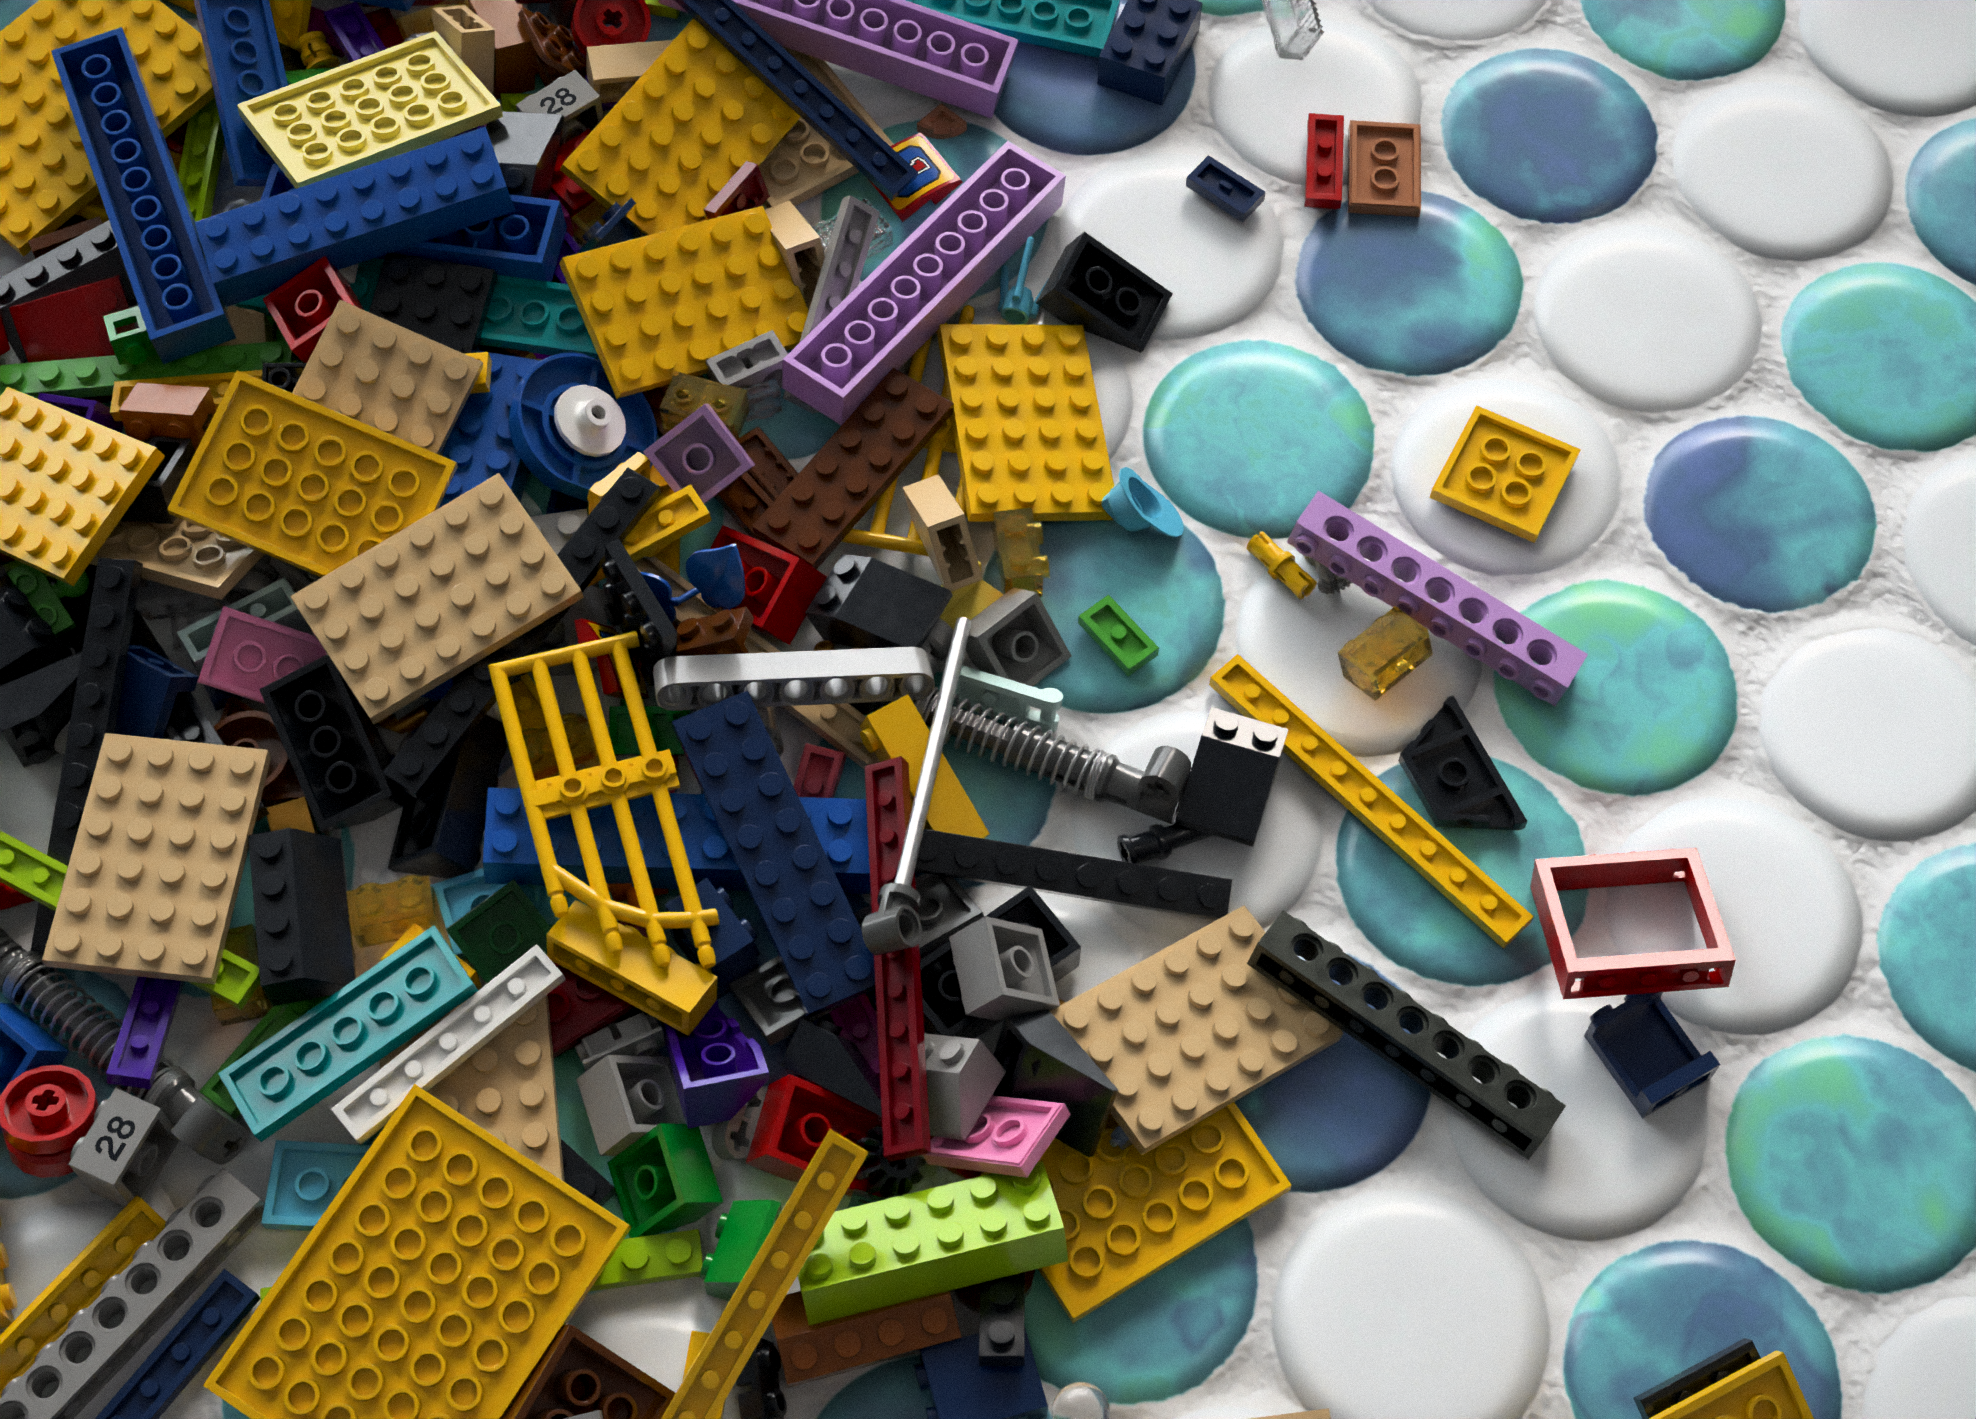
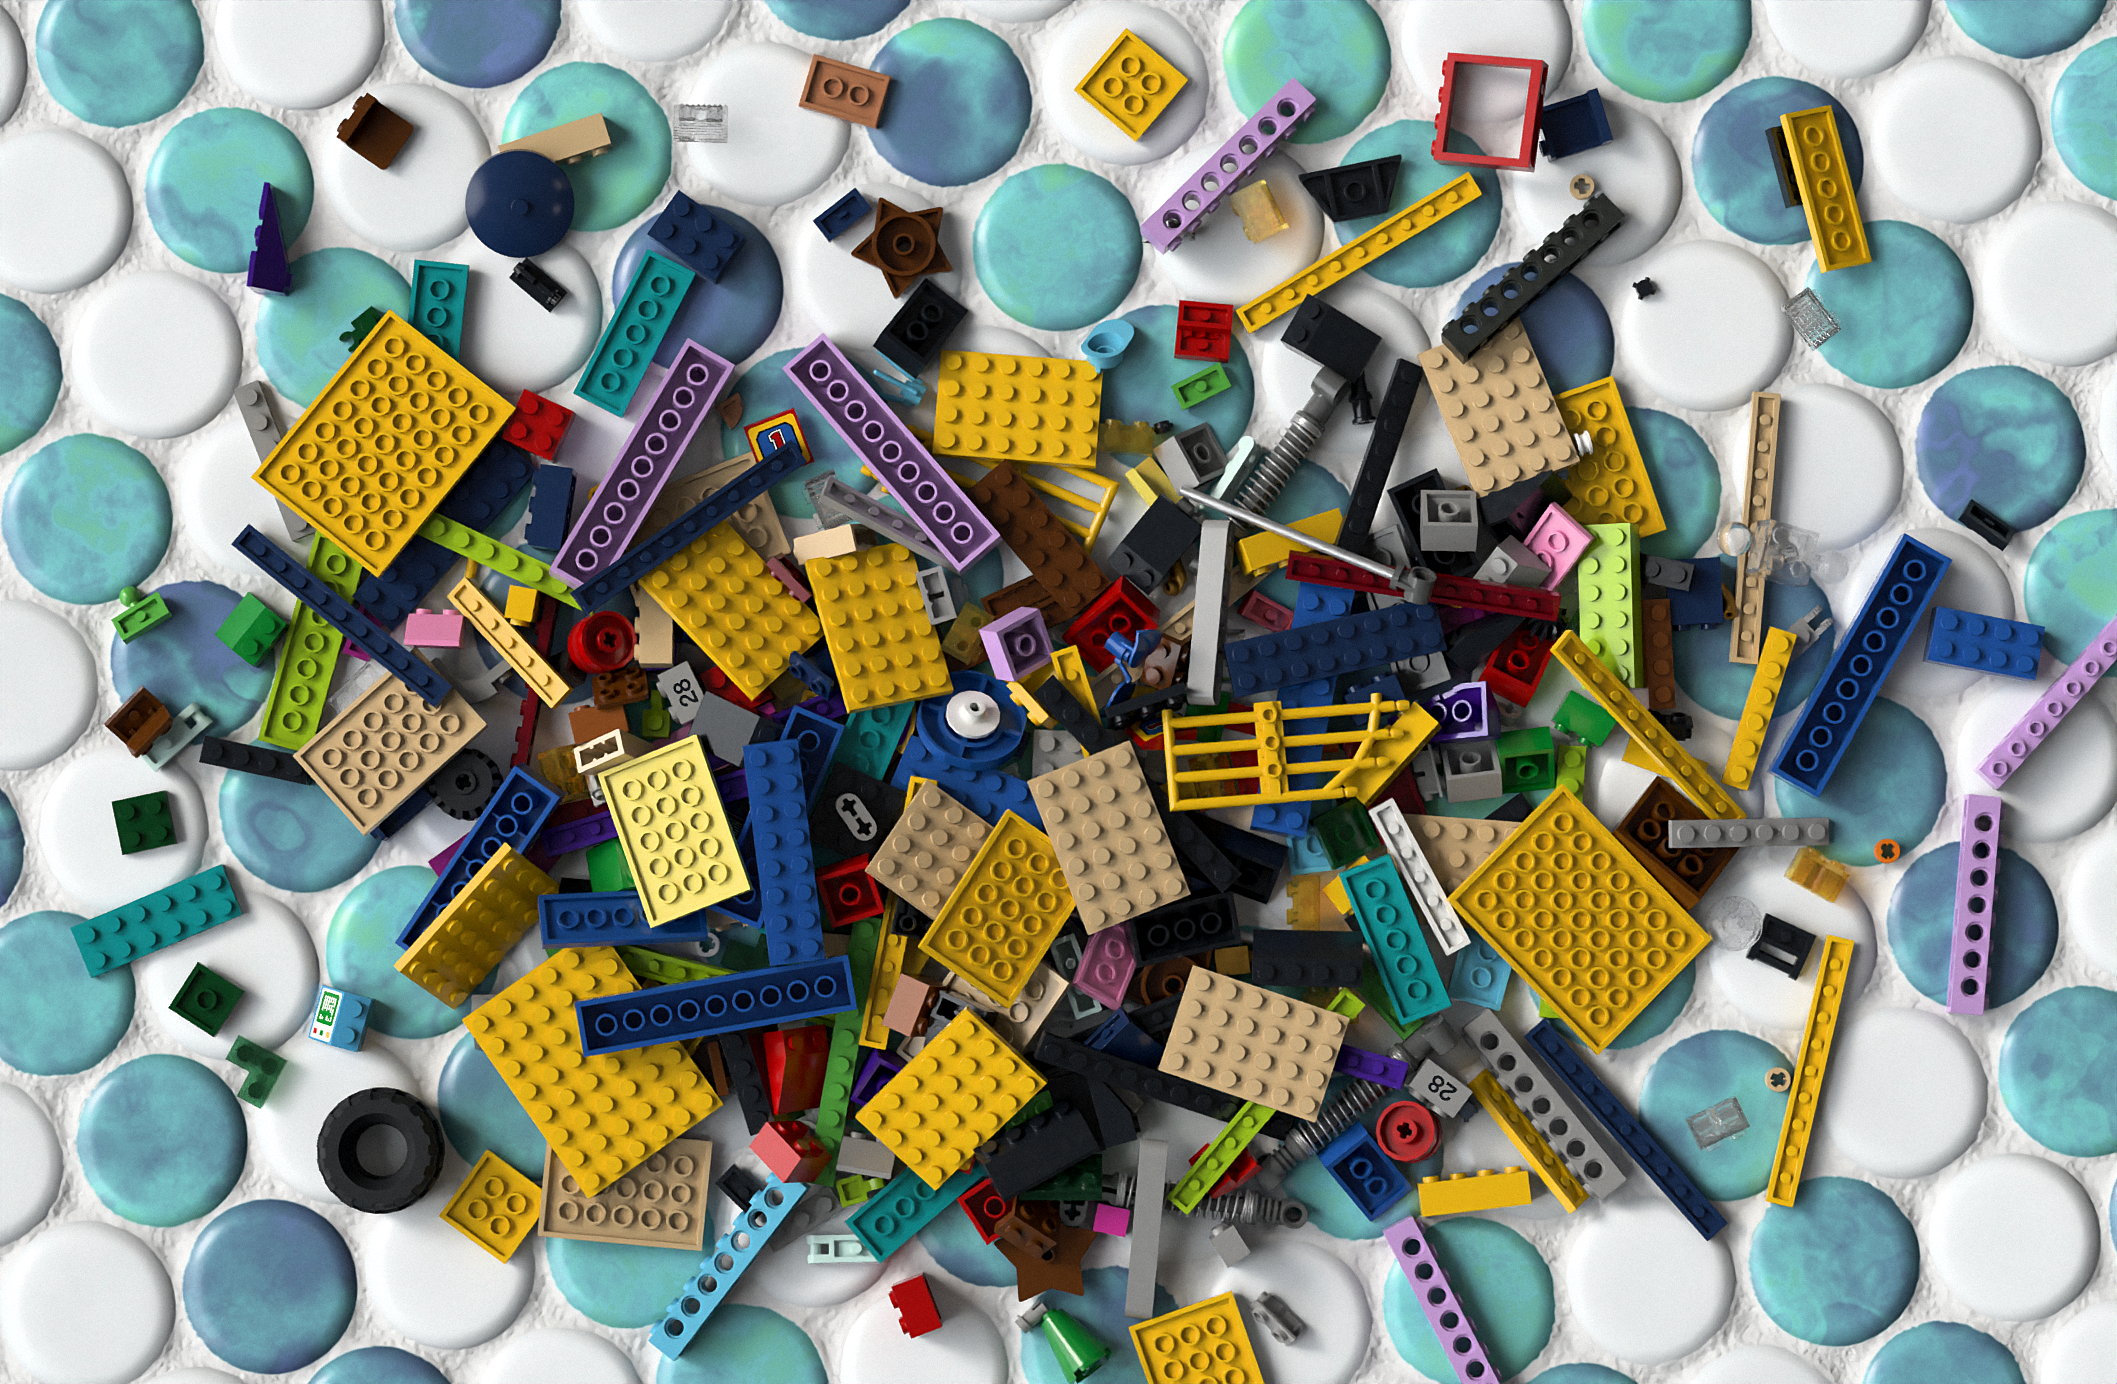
camera: 70 degrees left, 25 degrees up
green brick [103,306,157,365] -> none
yellow bush [295,31,340,69] -> none
tan slope [902,474,983,591] -> none
yellow pin [1246,531,1317,600] -> none
red plate [1304,113,1344,209] -> none
none -> light grey beam [836,793,877,841]
none -> reddish brown plate [851,197,953,300]
none -> black piece [1152,420,1173,435]
none -> red slope [1174,300,1233,363]
none -> sand blue piece [1458,1098,1478,1122]
none -> tan bush [1569,174,1594,200]
none -> white bush [1573,430,1594,457]
none -> black piece [1632,277,1656,300]

